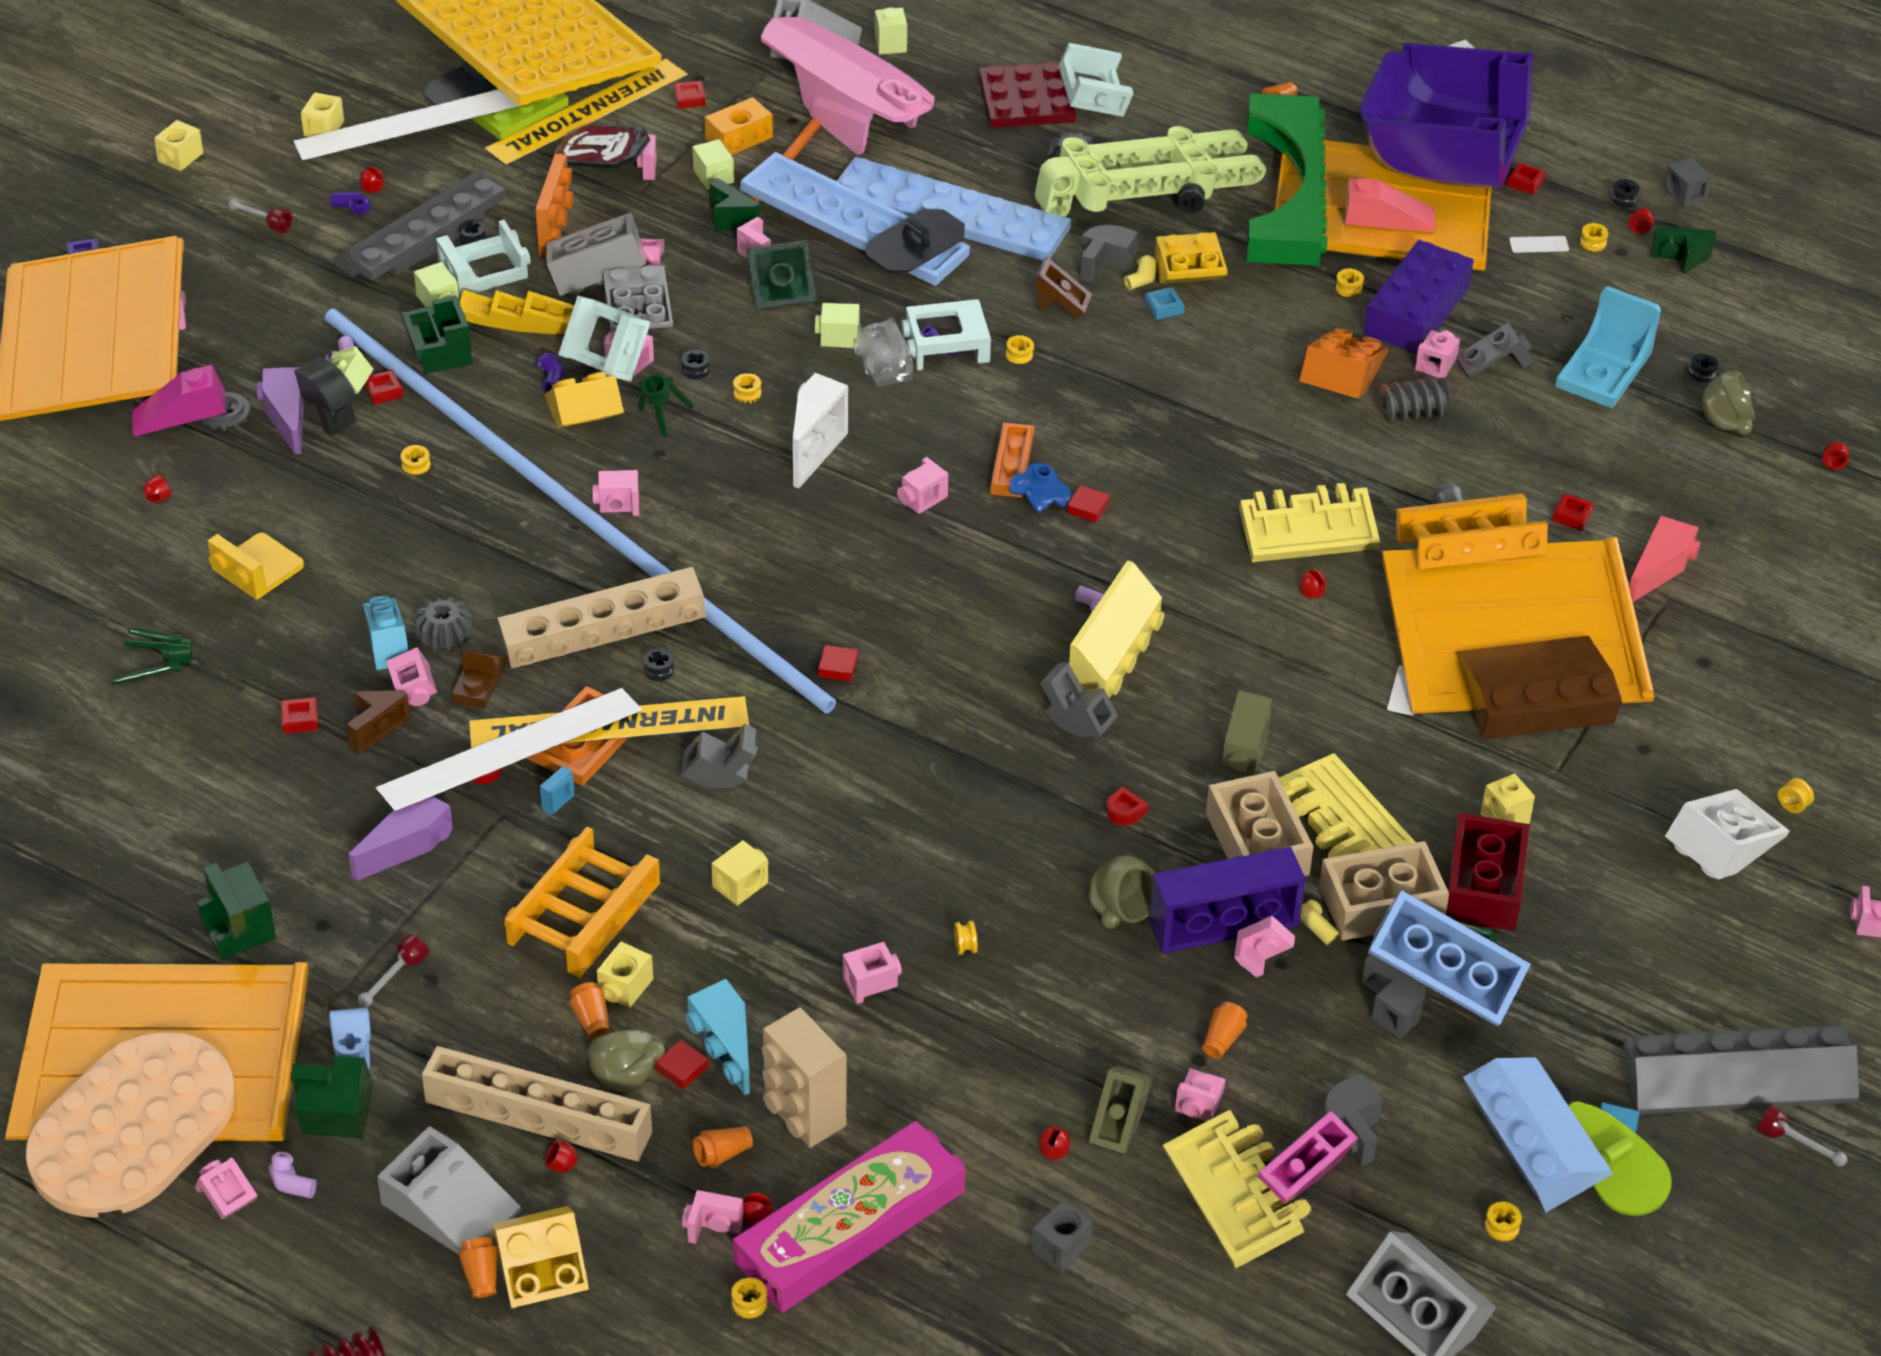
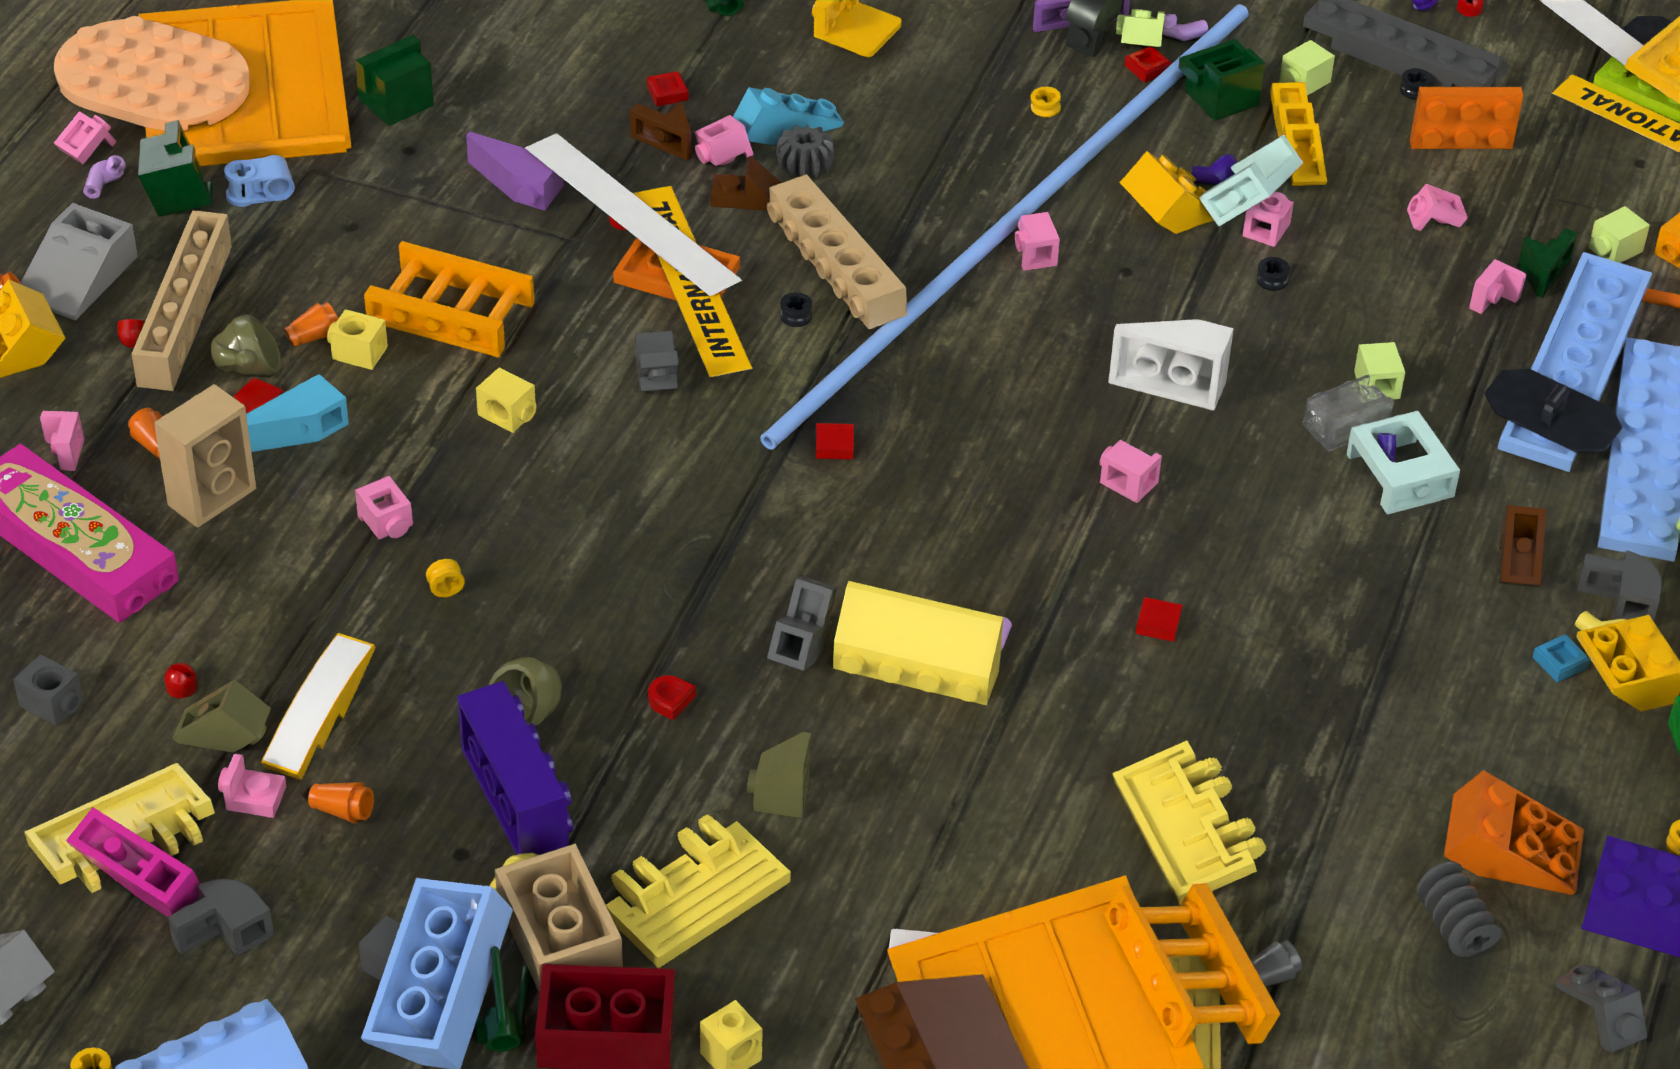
camera: 80 degrees right, 0 degrees up
hinge [358,934,429,1007] -> none
light aqua window [436,220,531,297] -> none
dark azure tile [540,766,574,815] -> none
light grey slope [546,213,646,296] -> none
shield [554,124,651,169] -> none
light grey slope [603,266,673,332] -> none
bright pink bracket [634,135,657,180] -> none
dark green plant [638,374,694,437] -> none
yellow bush [733,373,761,404] -> none
red hinge [743,1192,772,1226] -> none
clear green slope [747,240,817,309] -> none
orange tile [990,423,1034,498] -> none
yellow bush [1005,335,1034,364] -> none
blue plate [1009,463,1072,513] -> none
tan brick [1206,771,1313,876] -> none
bright pink bracket [1235,916,1295,977] -> none
red hinge [1299,569,1326,598] -> none
bright pink brick [1415,330,1460,378] -> none
none -> white slope [261,633,376,780]

